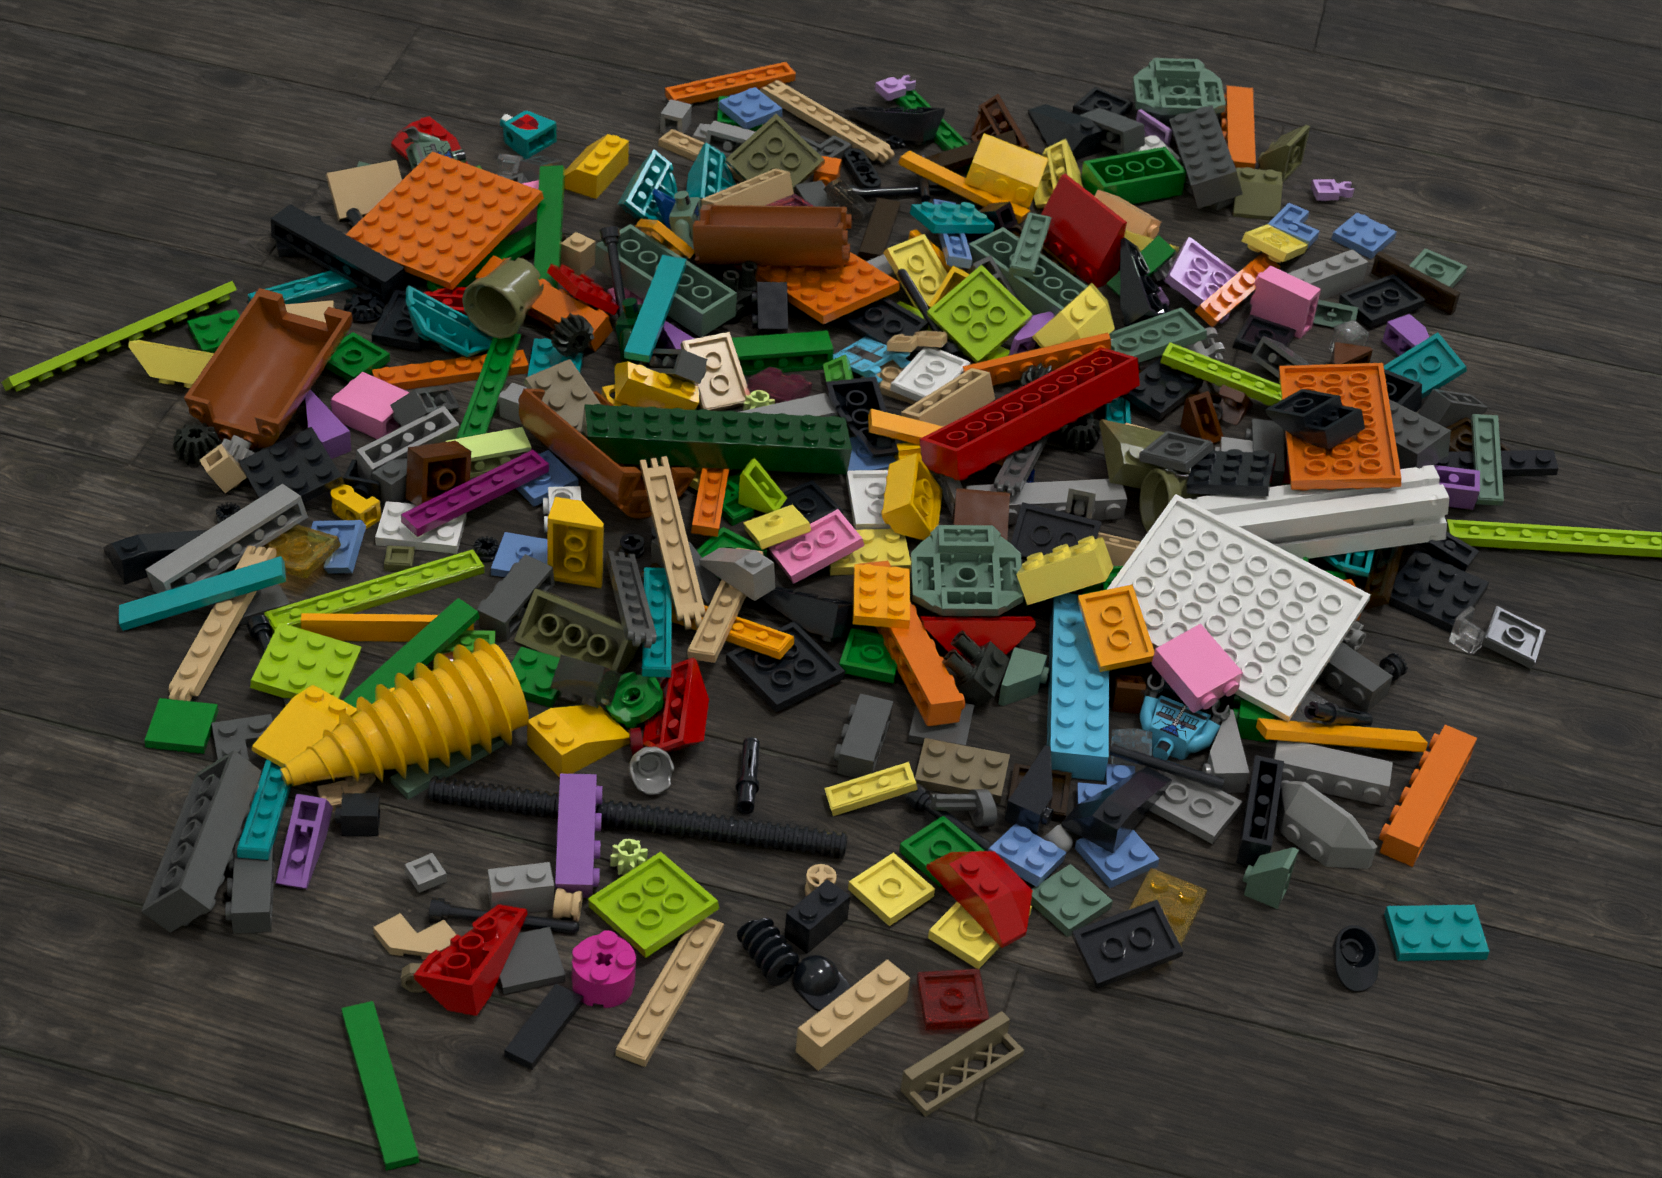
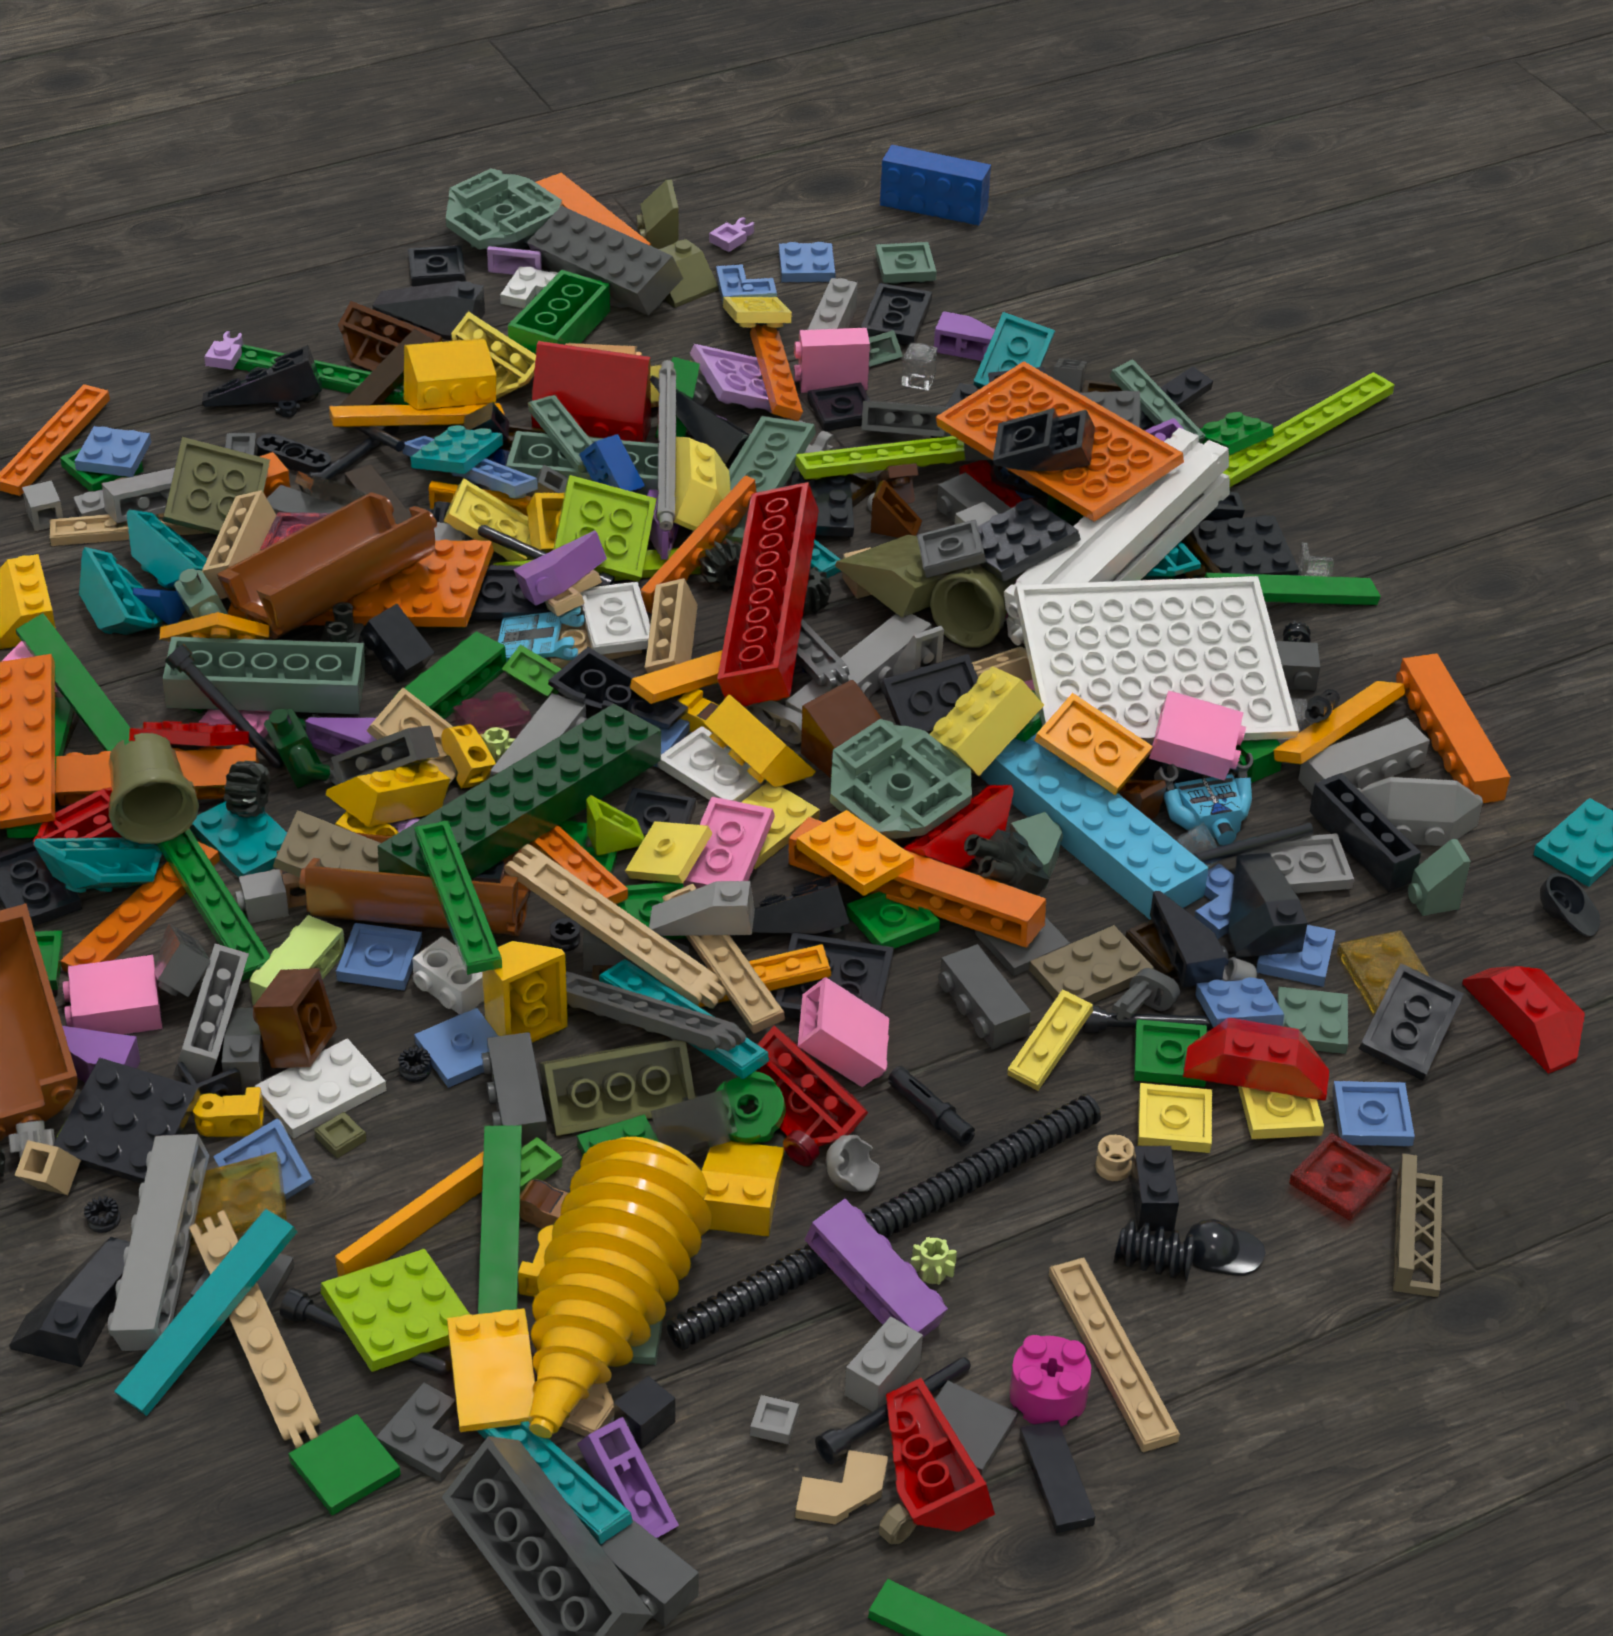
camera: 40 degrees left, 0 degrees up
lime tile [264,549,484,634] -> none
magenta plate [401,450,549,537] -> none
tan wheel [553,888,583,922] -> none
tan brick [561,232,595,276] -> none
lime plate [588,851,719,958] -> none
teal tile [624,255,686,362] -> none
tan hinge [760,80,895,163] -> none
tan brick [796,960,910,1071] -> none
dark grey brick [1080,108,1145,153] -> none
light grey slope [1202,710,1249,793] -> none
reddish brown slope [1330,342,1373,364] -> none
dark brown tile [1371,251,1461,315] -> none
dark grey plate [1481,606,1546,669] -> none
none -> green tile [414,821,502,975]
none -> yellow leg [441,724,496,789]
none -> medium lavender slope [513,531,607,606]
none -> blue hinge [579,434,645,492]
none -> light grey piece [657,360,676,531]
none -> bright pink brick [798,977,889,1087]
none -> blue brick [880,145,991,226]
none -> green plate [1200,412,1274,456]
none -> green tile [1204,573,1381,605]
none -> medium blue plate [1332,1081,1415,1146]
none -> red wedge [1462,966,1585,1074]

